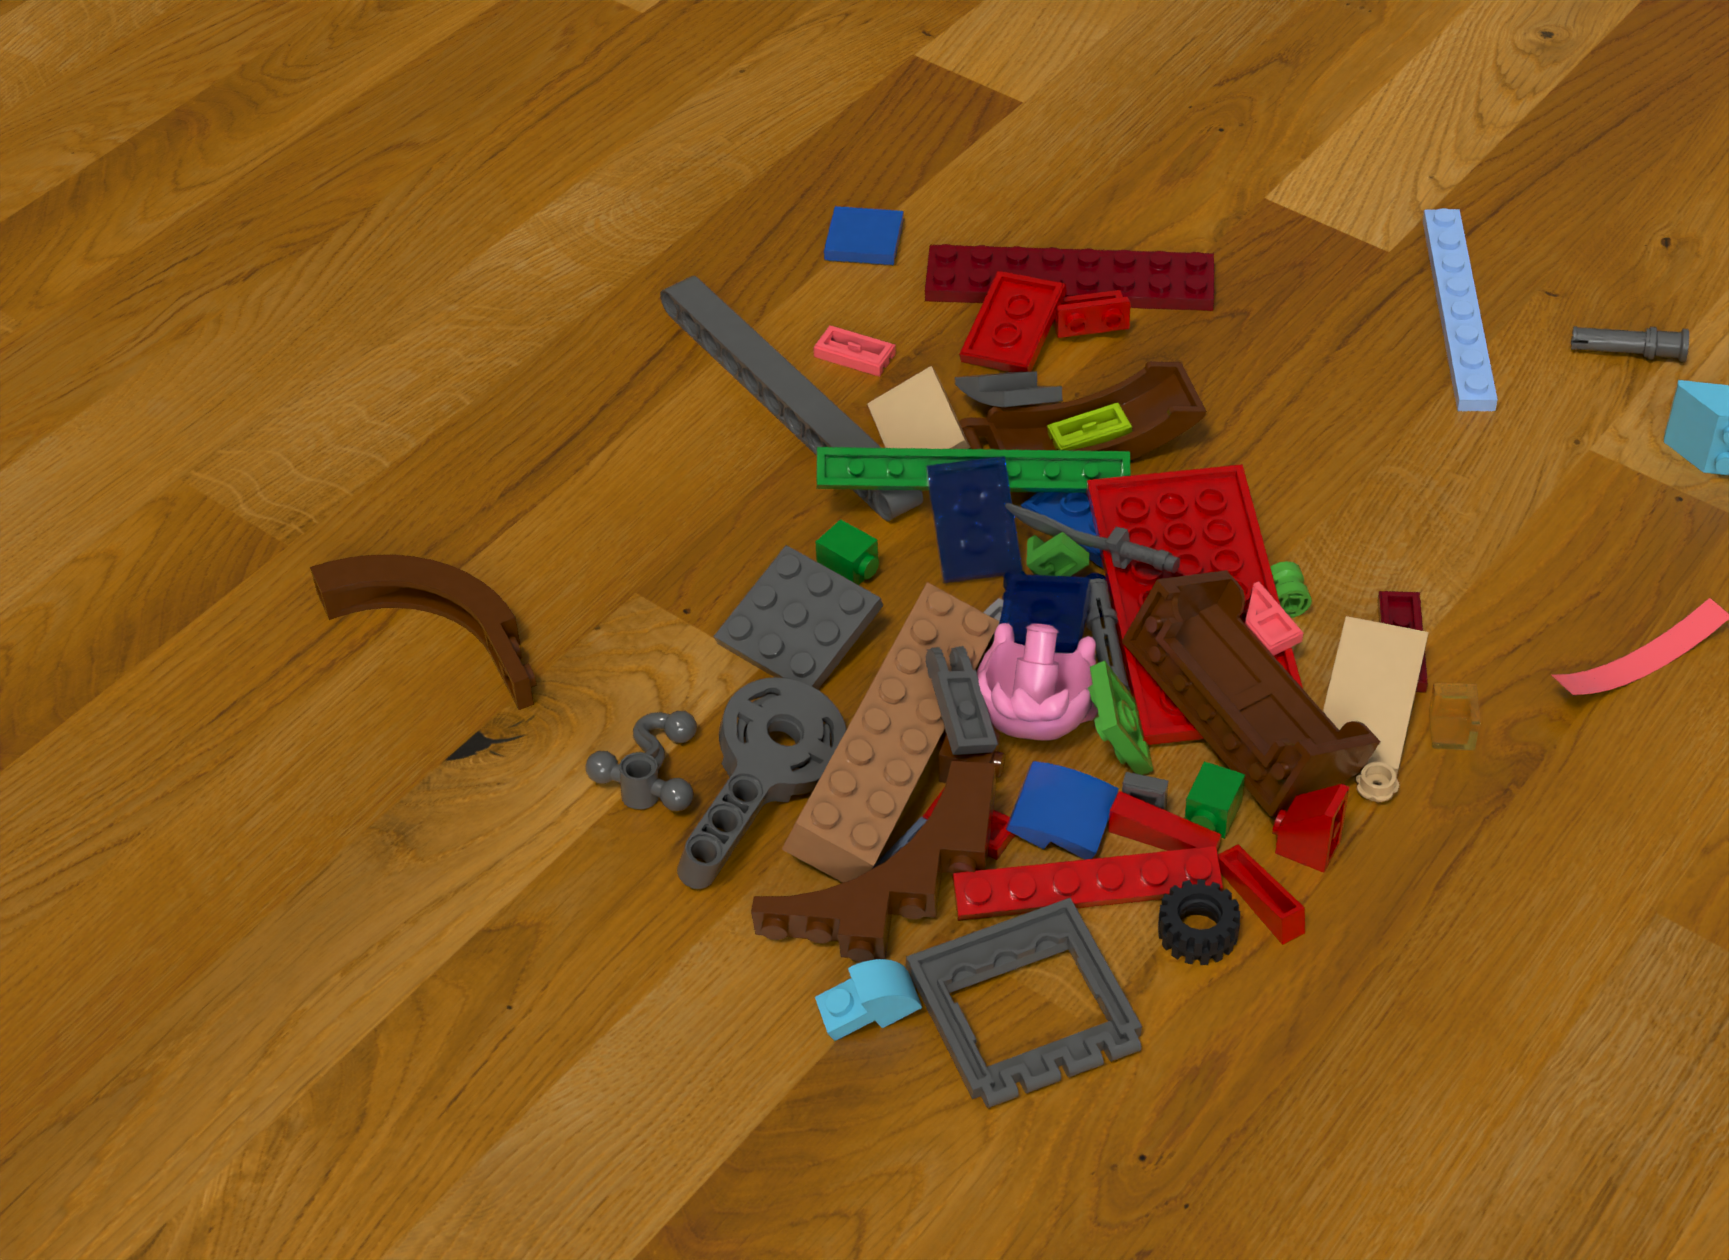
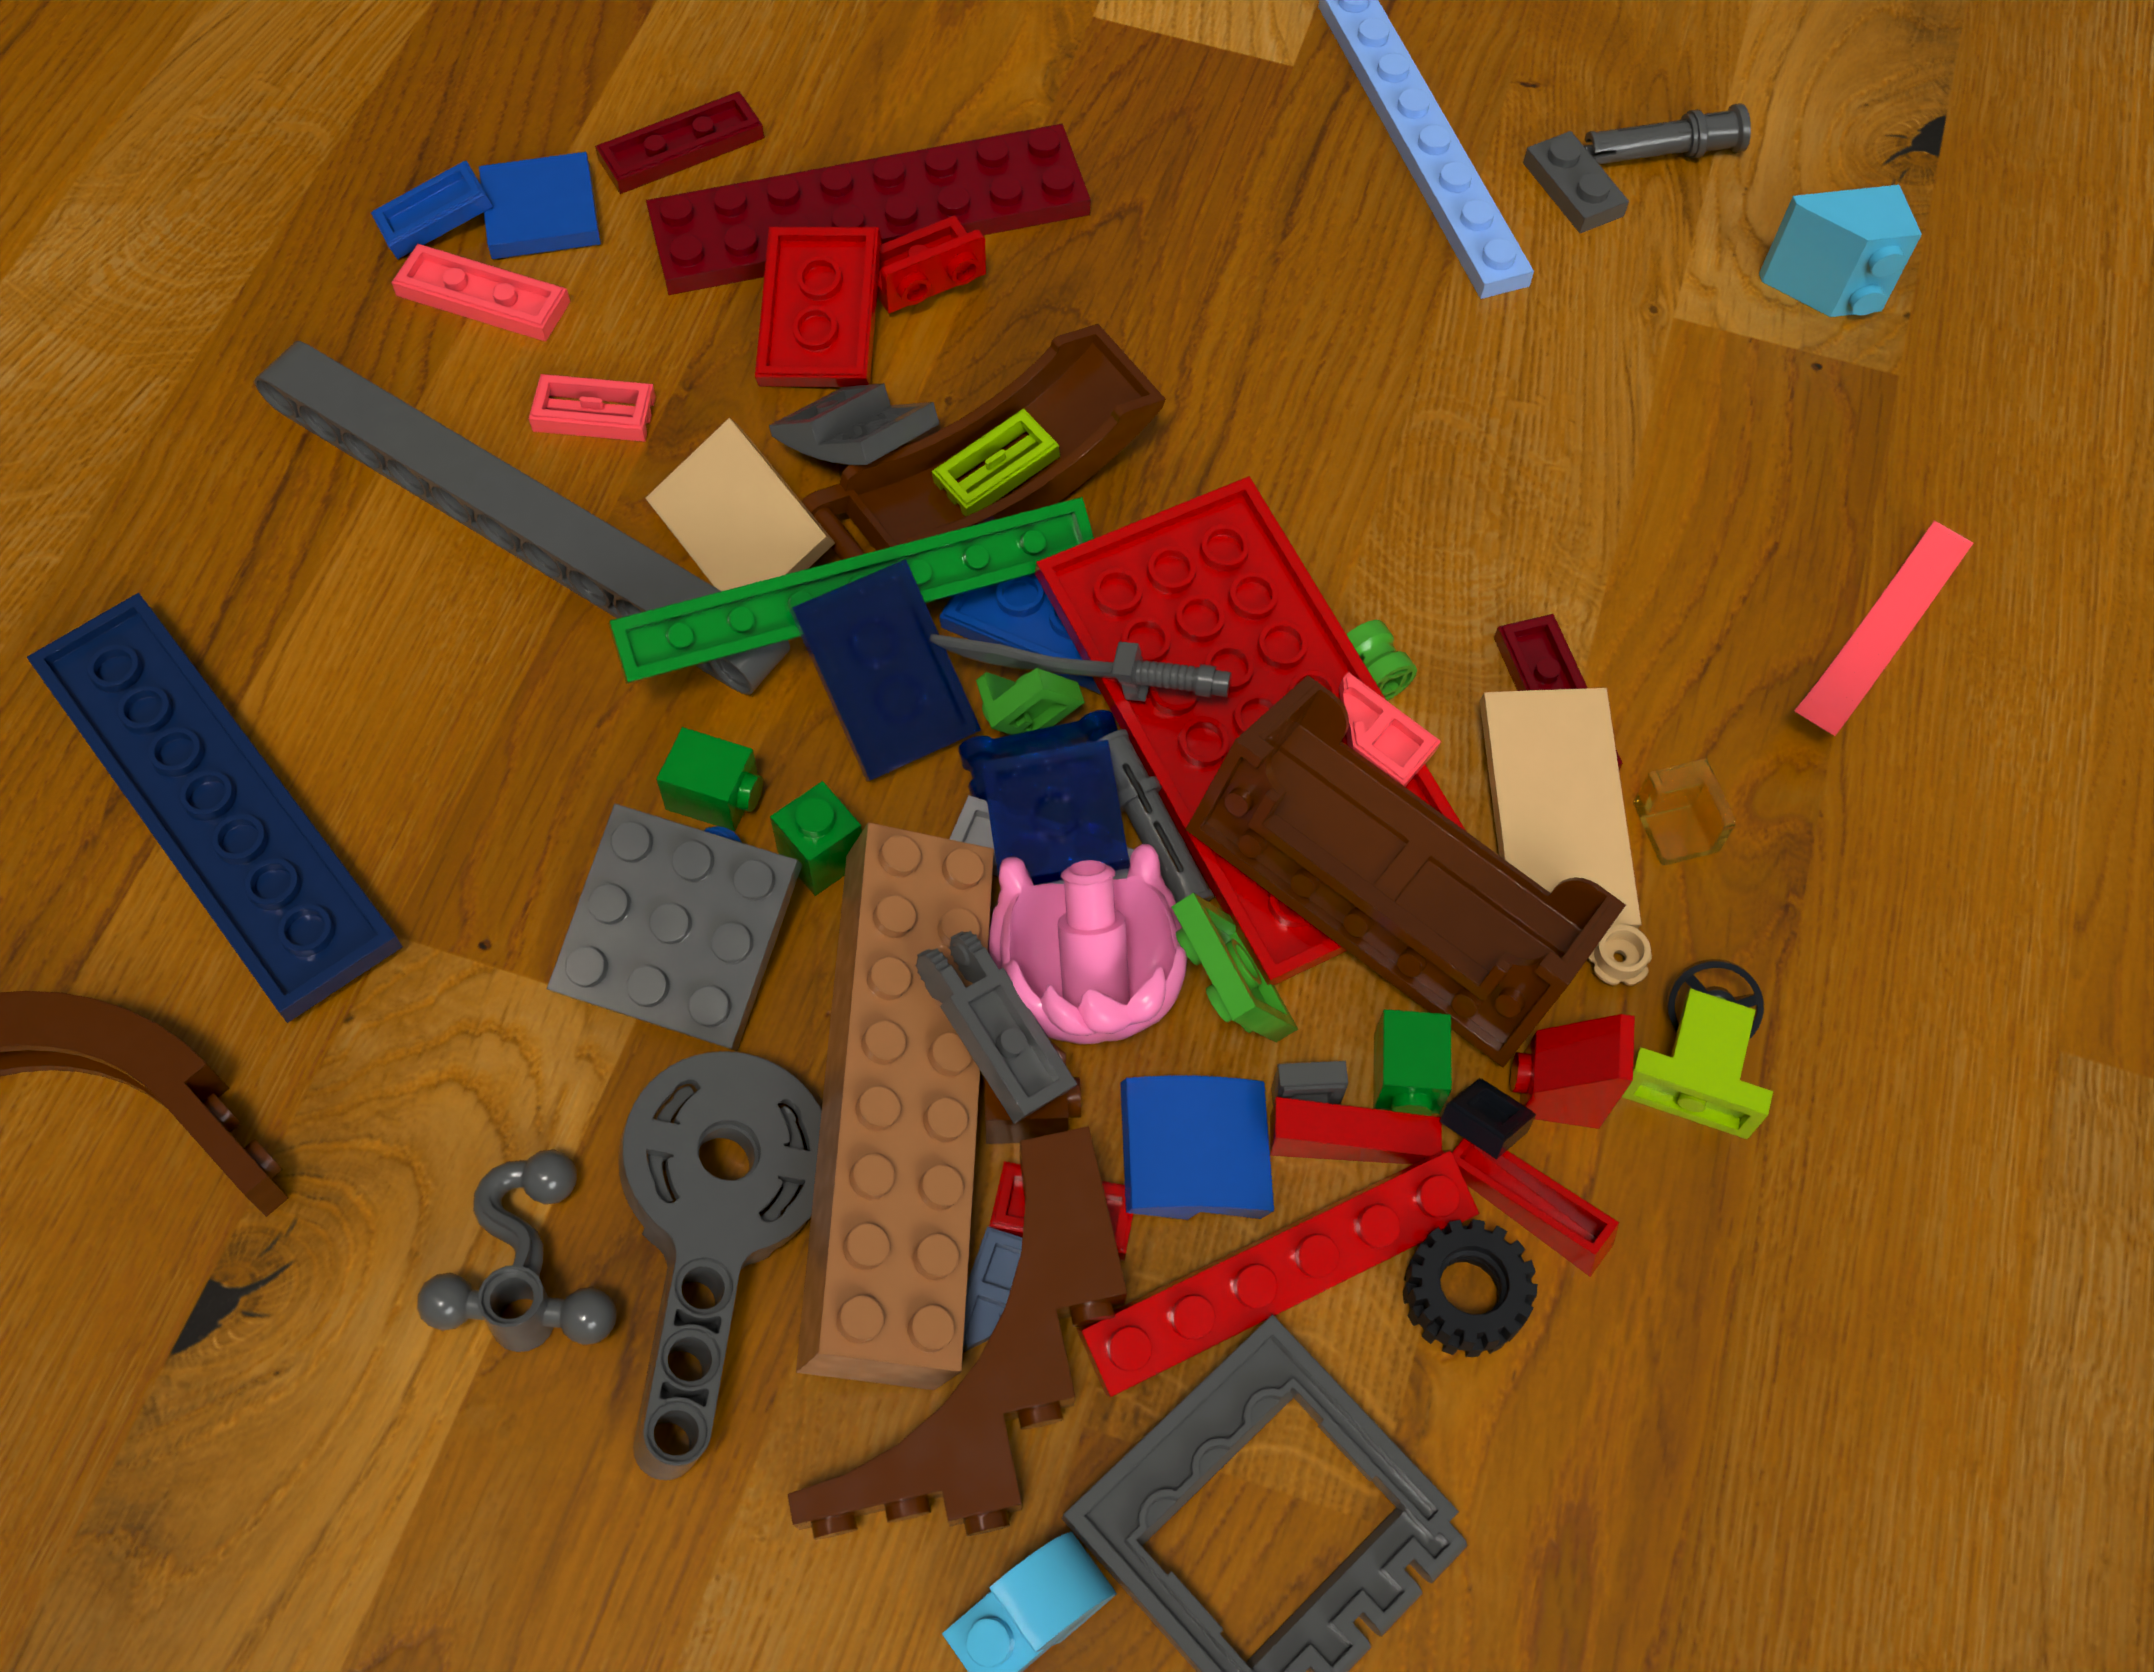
camera: 25 degrees left, 15 degrees up
none -> dark blue plate [27,592,403,1023]
none -> blue tile [371,160,493,259]
none -> coral tile [391,244,570,342]
none -> dark red tile [595,91,764,194]
none -> green brick [770,781,862,896]
none -> black tile [1440,1078,1536,1159]
none -> dark grey plate [1523,131,1629,233]
none -> lime piece [1622,959,1773,1139]

